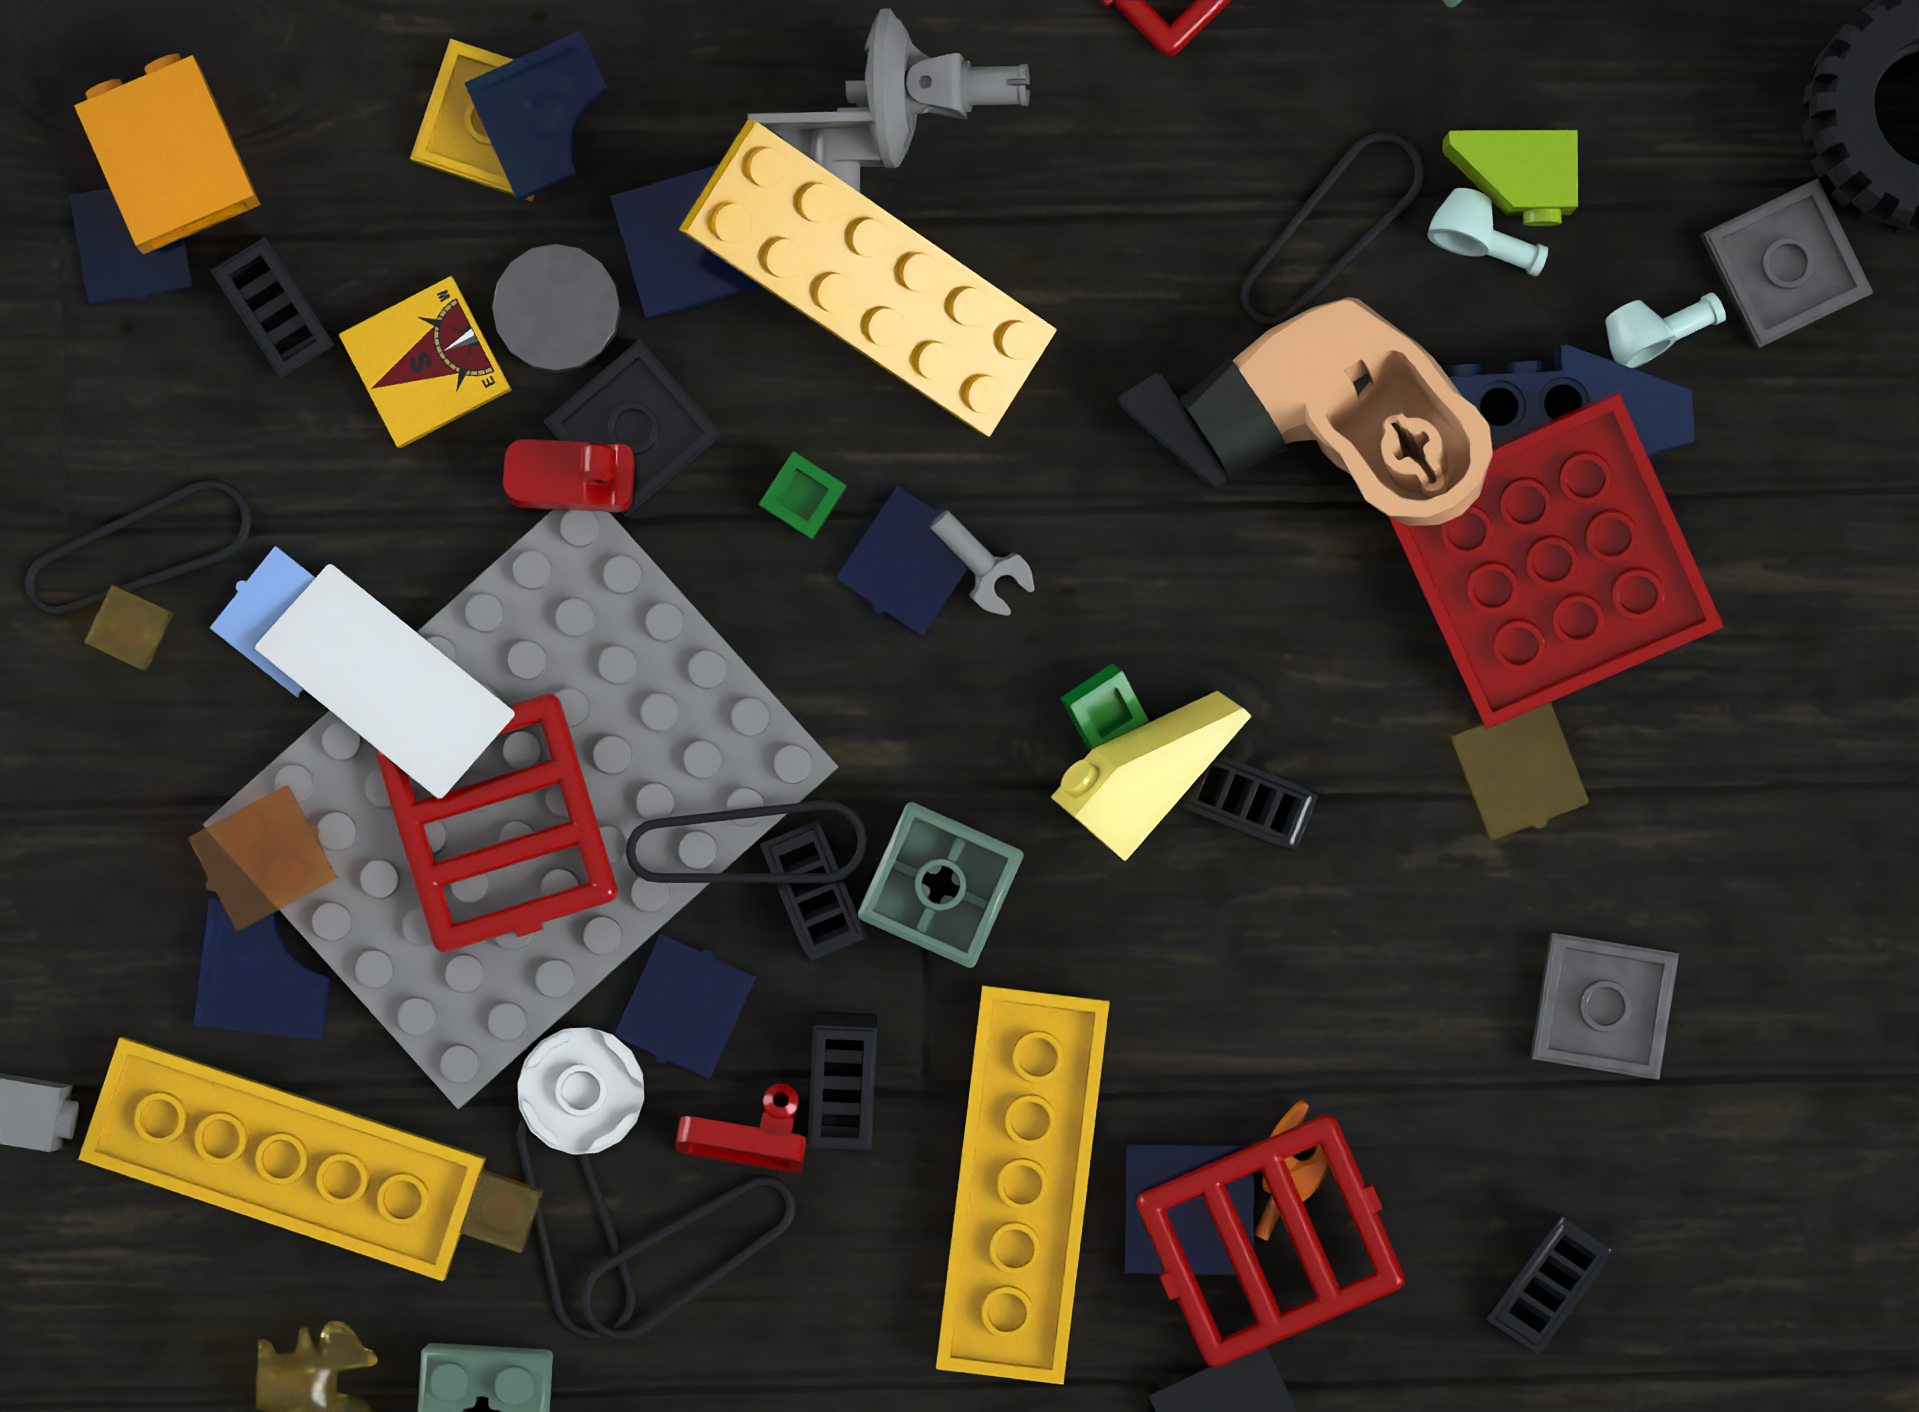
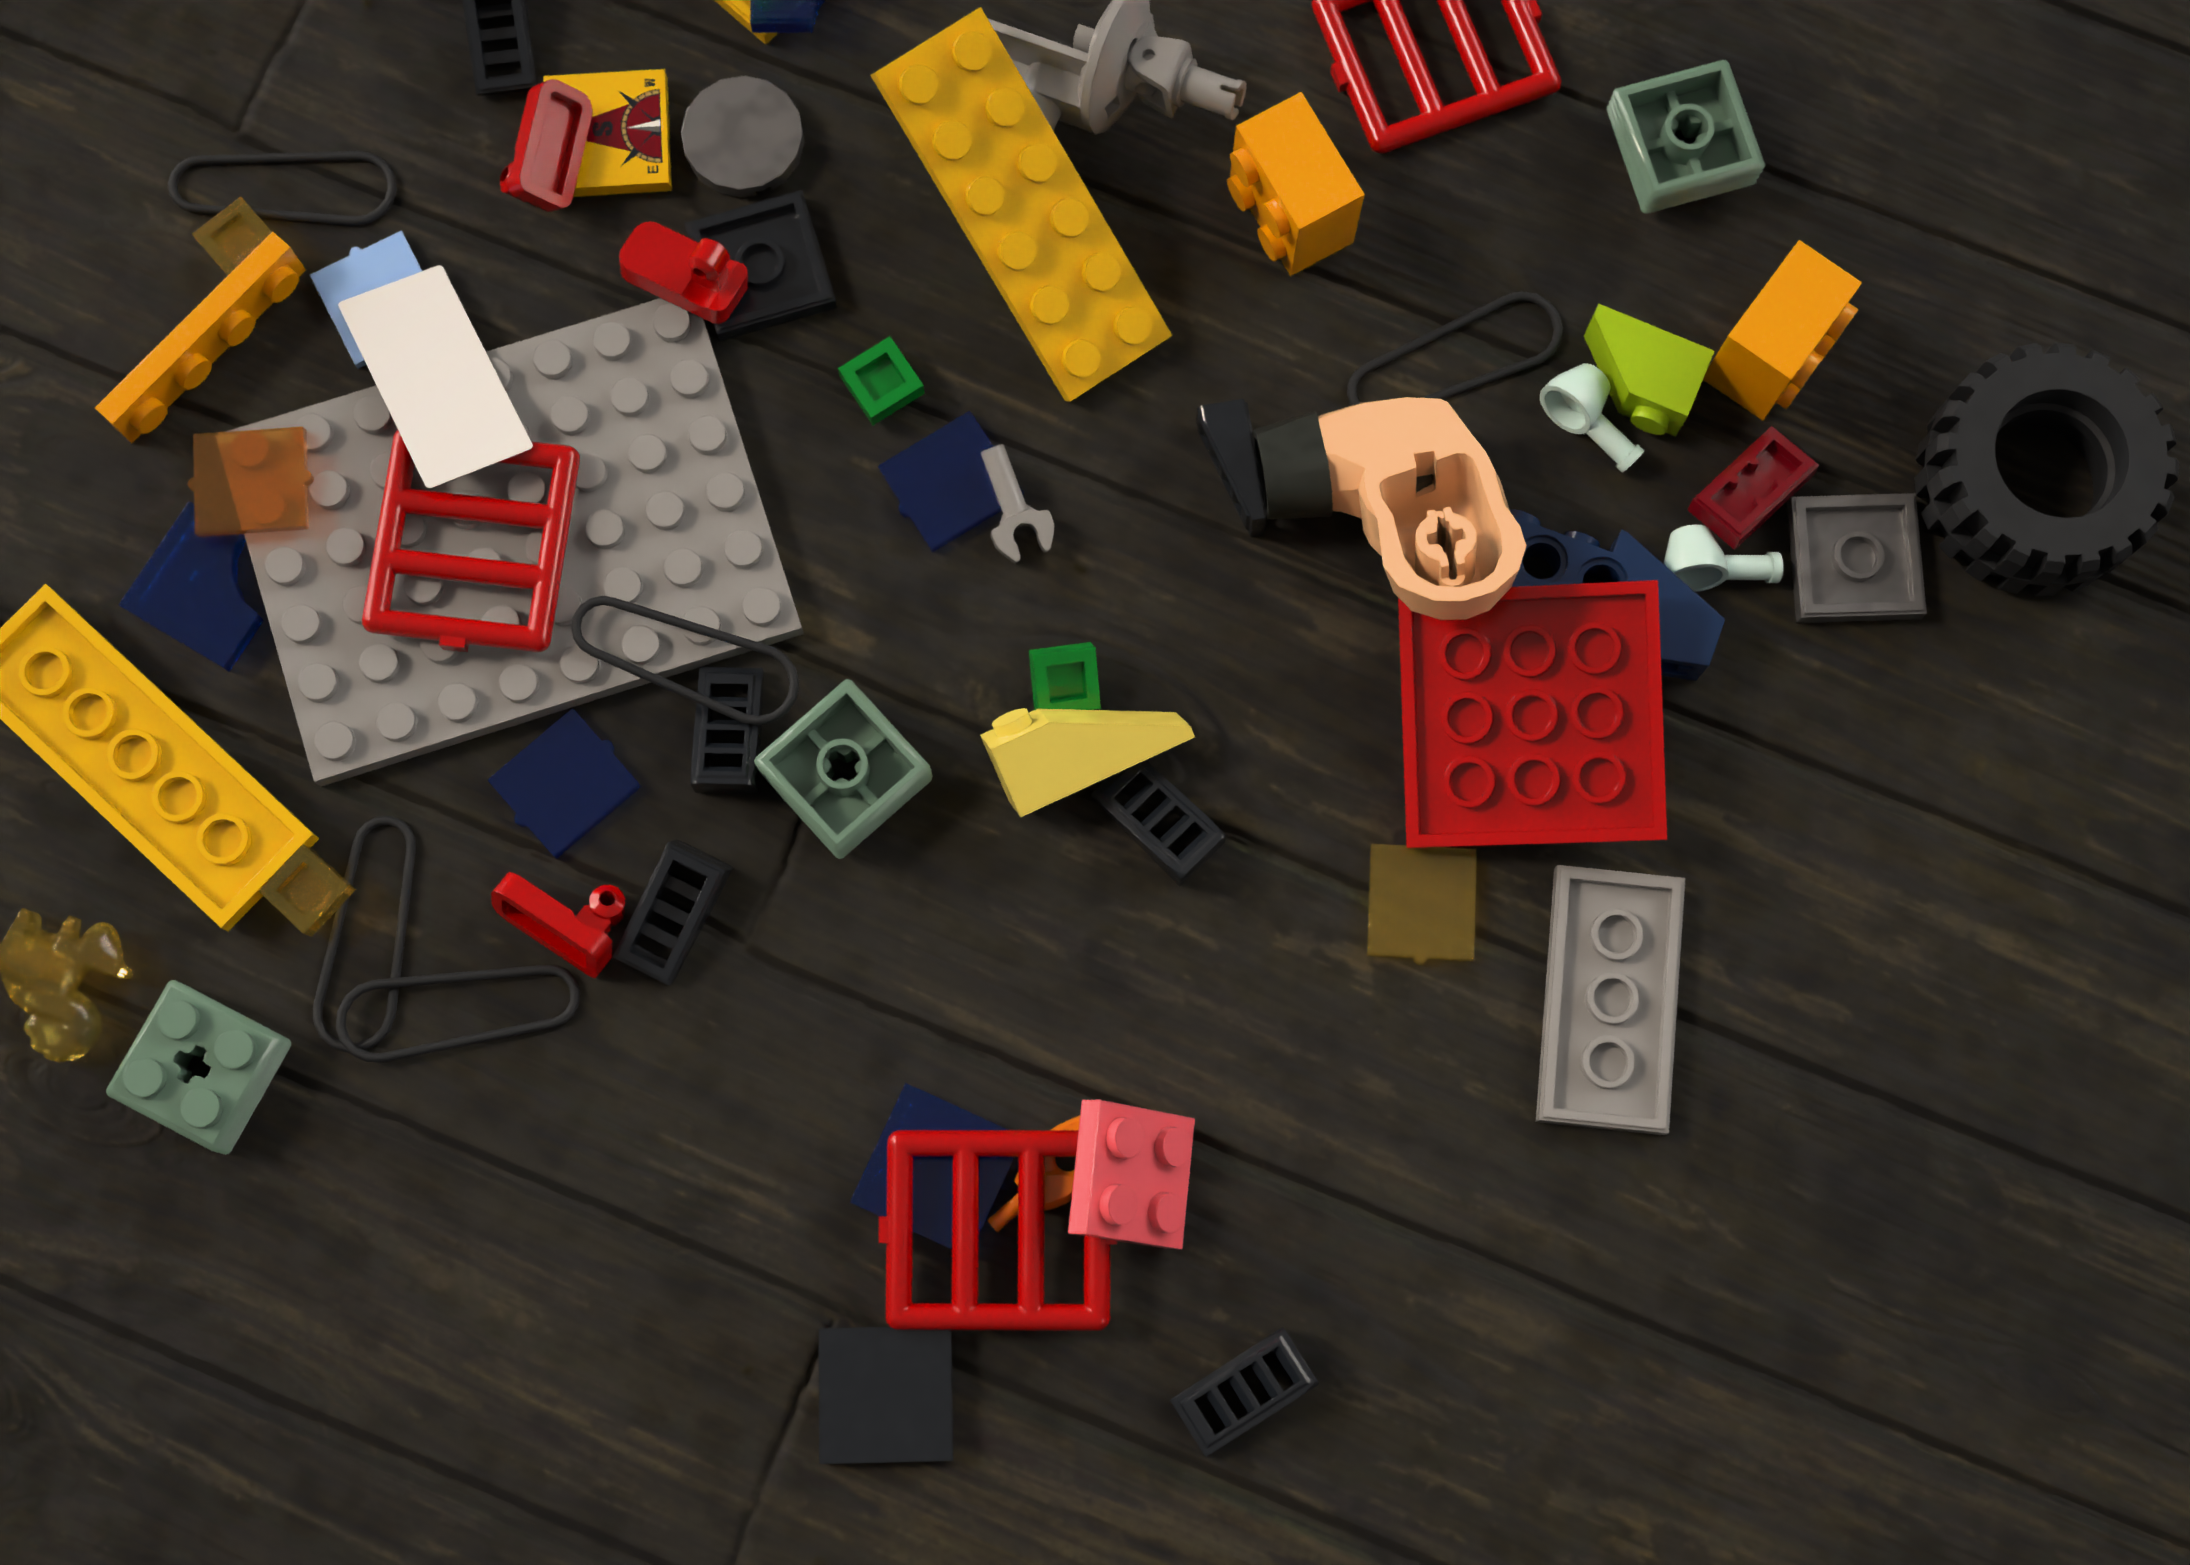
camera: 20 degrees right, 10 degrees down
white tile [517,1027,645,1155] -> none
clear blue tile [610,165,762,320] -> none
yellow plate [936,985,1110,1385] -> none
flat silver tile [1530,933,1679,1080] -> none
none -> light orange plate [95,232,306,443]
none -> red piece [500,79,593,212]
none -> coral plate [1068,1100,1195,1249]
none -> light orange brick [1227,92,1365,276]
none -> light grey tile [1536,865,1685,1135]
none -> dark red plate [1687,426,1819,550]
none -> light orange brick [1703,240,1862,421]

